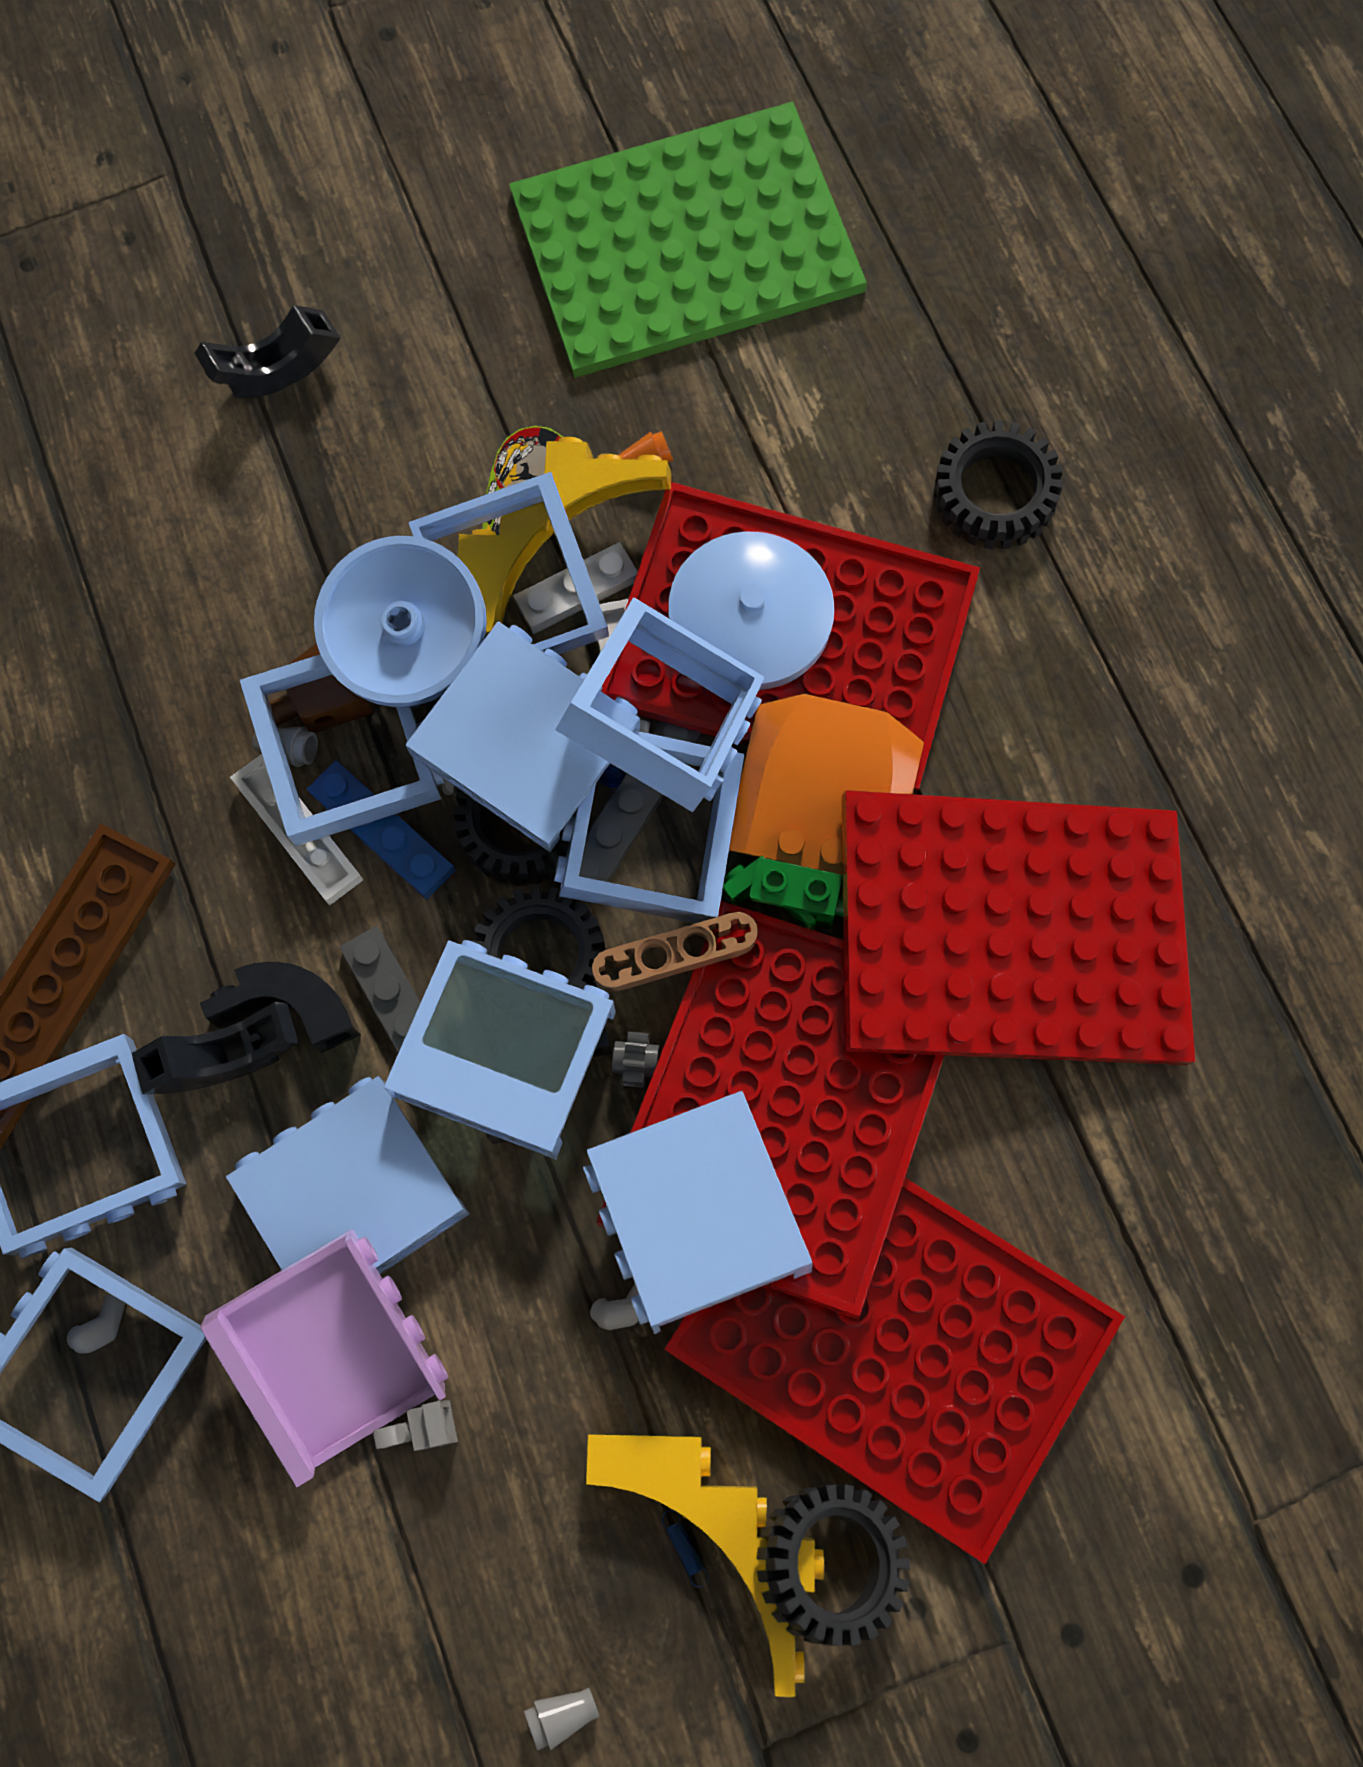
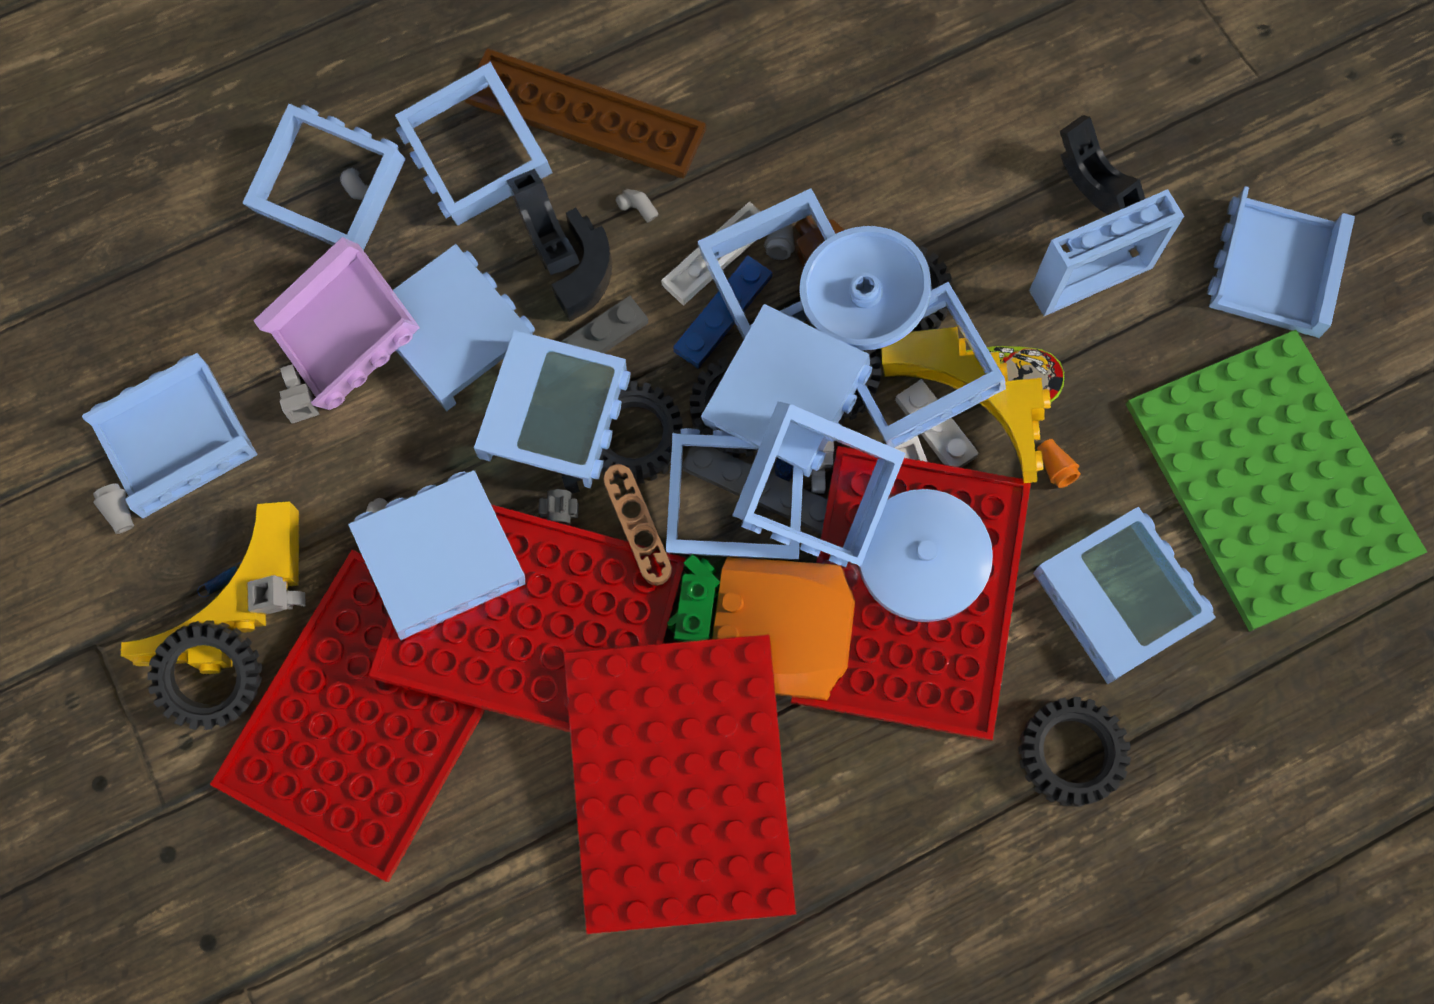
camera: 80 degrees right, 0 degrees up
none -> light blue panel [82,353,257,518]
none -> light grey piece [248,575,306,614]
none -> light grey arm [616,189,659,223]
none -> light blue window [1029,189,1184,316]
none -> panel [1033,507,1216,684]
none -> light blue panel [1207,186,1355,338]

